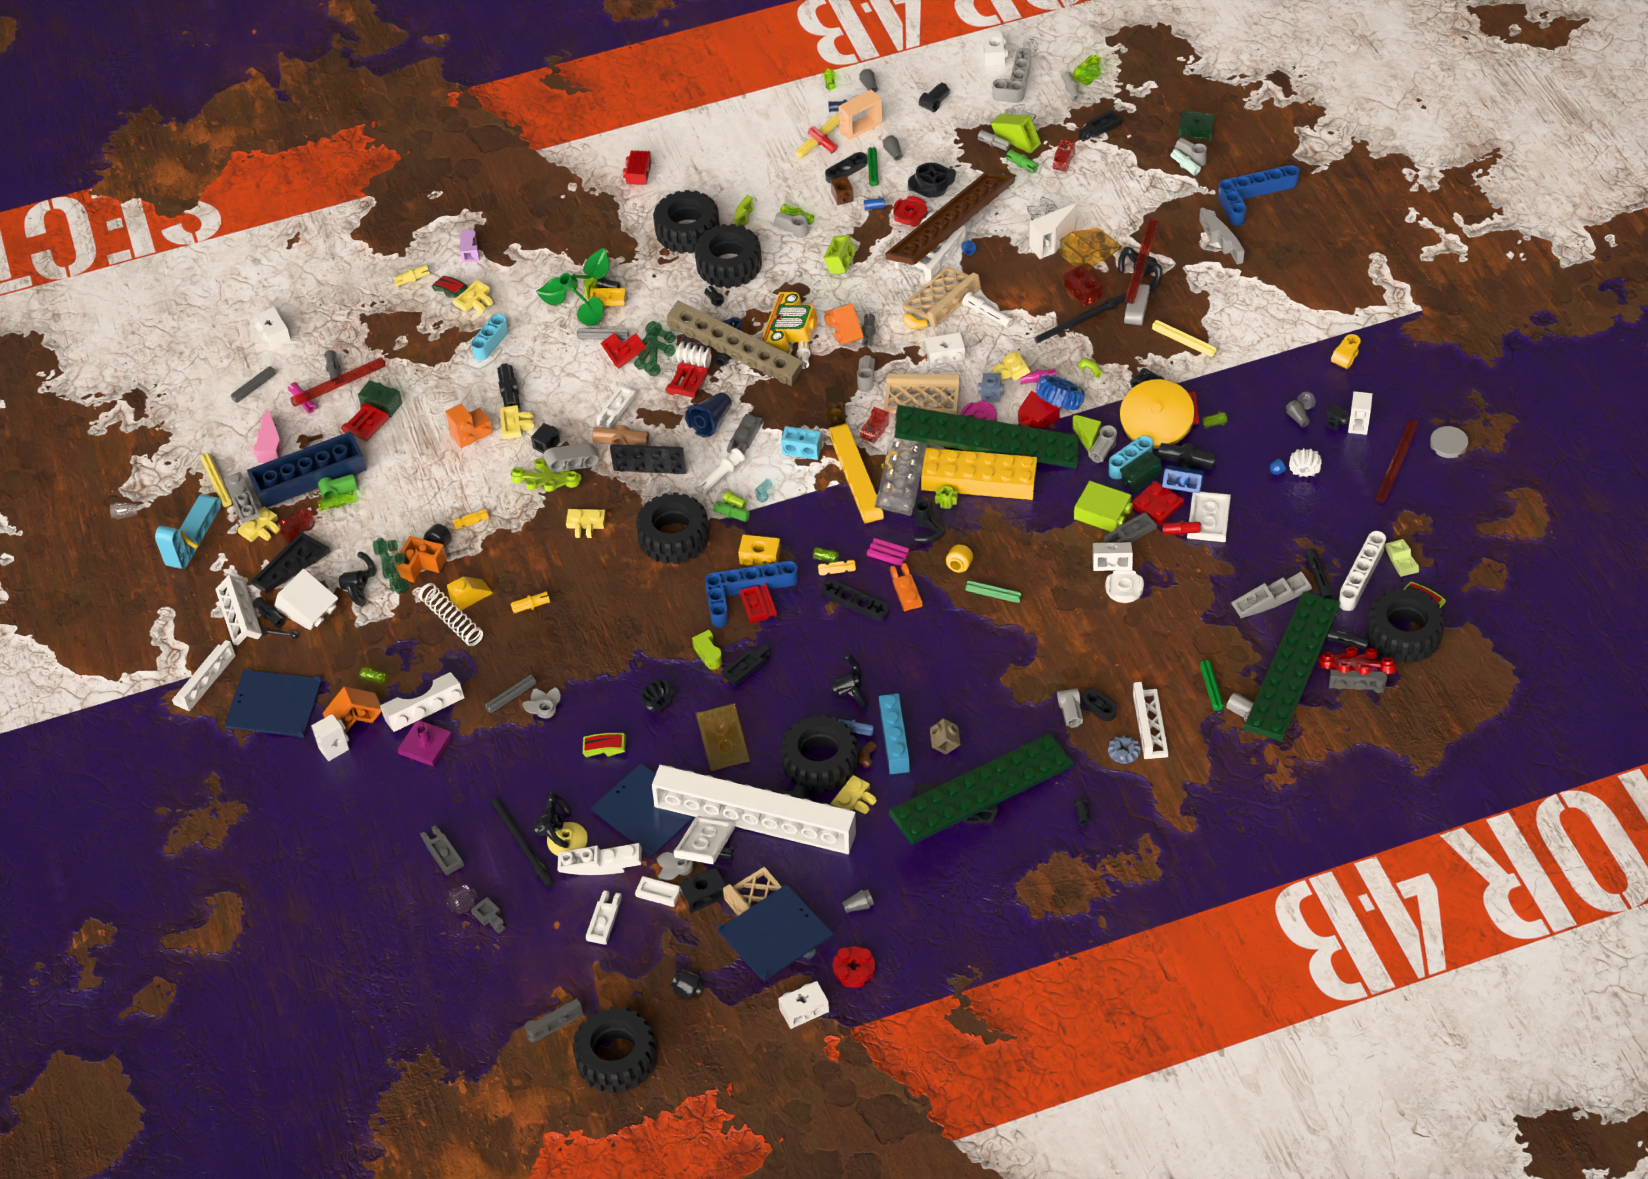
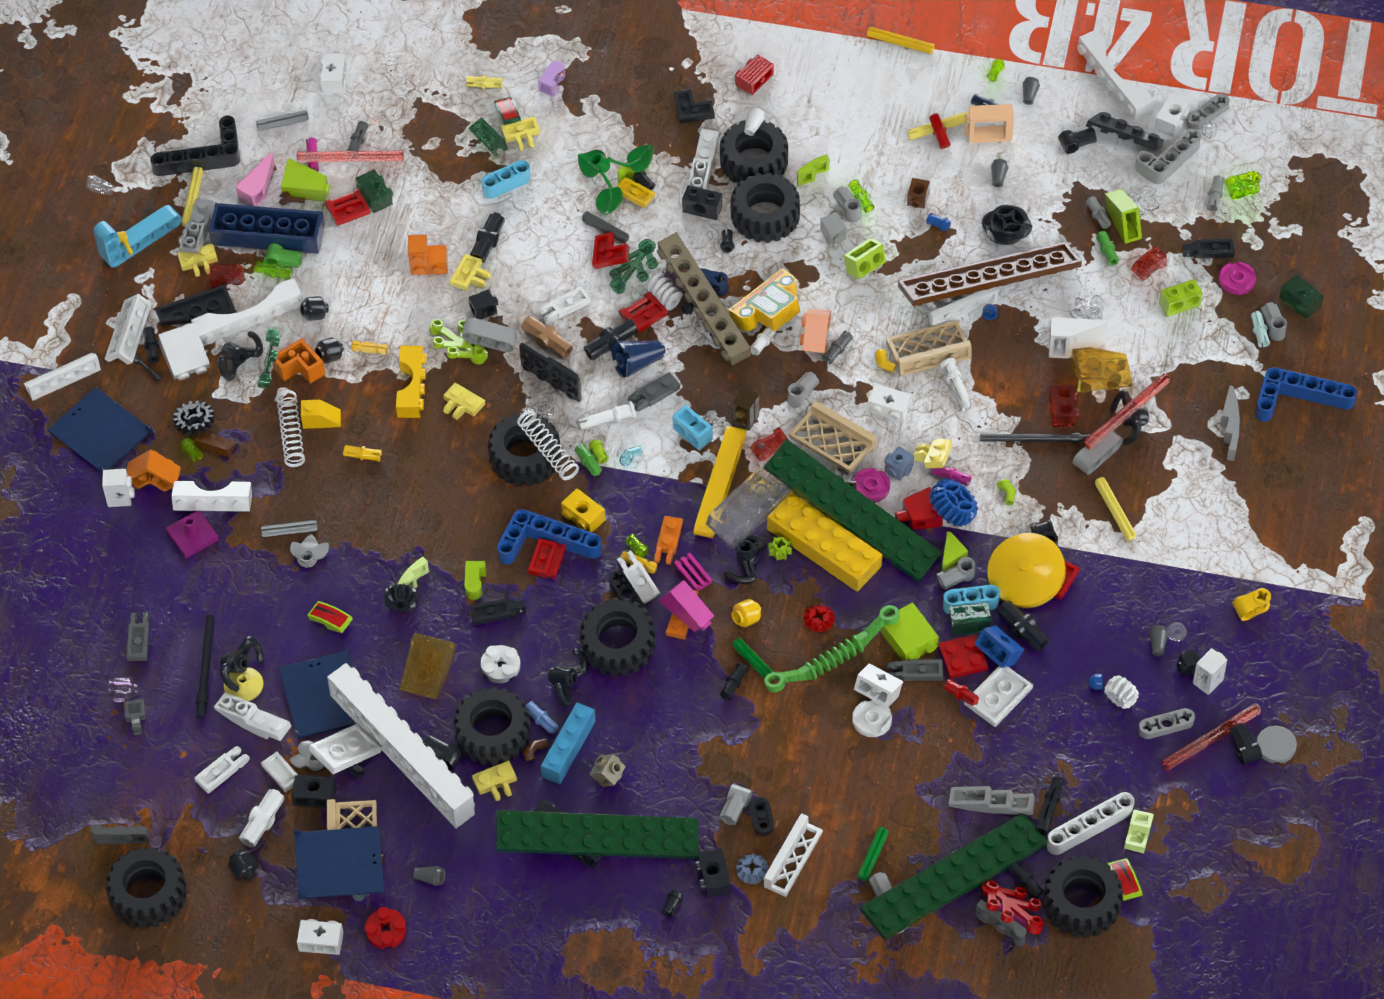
camera: 30 degrees right, 5 degrees up
black beam [825,152,867,183] -> none
green axle [867,147,878,186] -> none
red plate [893,196,928,227] -> none
clear neon green pin [1203,411,1227,429] -> none
none -> black beam [150,115,240,176]
none -> black gear [173,400,215,436]
none -> white arch [191,278,303,346]
none -> reddish brown slope [194,431,237,458]
none -> white piece [239,789,285,848]
none -> lime slope [281,158,331,202]
none -> black head [300,296,329,321]
none -> yellow arch [396,346,427,418]
none -> yellowish green slope [398,557,429,589]
none -> clear green hinge [468,117,508,156]
none -> white plate [481,645,520,683]
none -> white piece [517,410,579,480]
none -> black tyre [580,598,656,676]
none -> black piece [584,319,638,360]
none -> white hinge [617,550,661,604]
none -> orange hinge [654,516,683,565]
none -> dark pink slope [659,580,714,632]
none -> black plate [674,89,715,123]
none -> black brick [682,185,723,220]
none -> white slope [688,129,719,190]
none -> black brick [695,848,731,898]
none -> black pin [719,663,748,700]
none -> white cone [744,108,765,136]
none -> bright green piece [765,605,900,692]
none -> red gear [803,603,835,632]
none -> light grey brick [820,212,846,245]
none -> yellow axle [867,27,935,54]
none -> white arch [1077,29,1154,120]
none -> black wing [1086,112,1164,151]
none -> light grey beam [1138,708,1195,739]
none -> lime brick [1159,279,1203,317]
none -> light grey beam [1187,94,1230,130]
none -> dark pink tile [1219,262,1256,295]
none -> black piece [1229,723,1262,765]

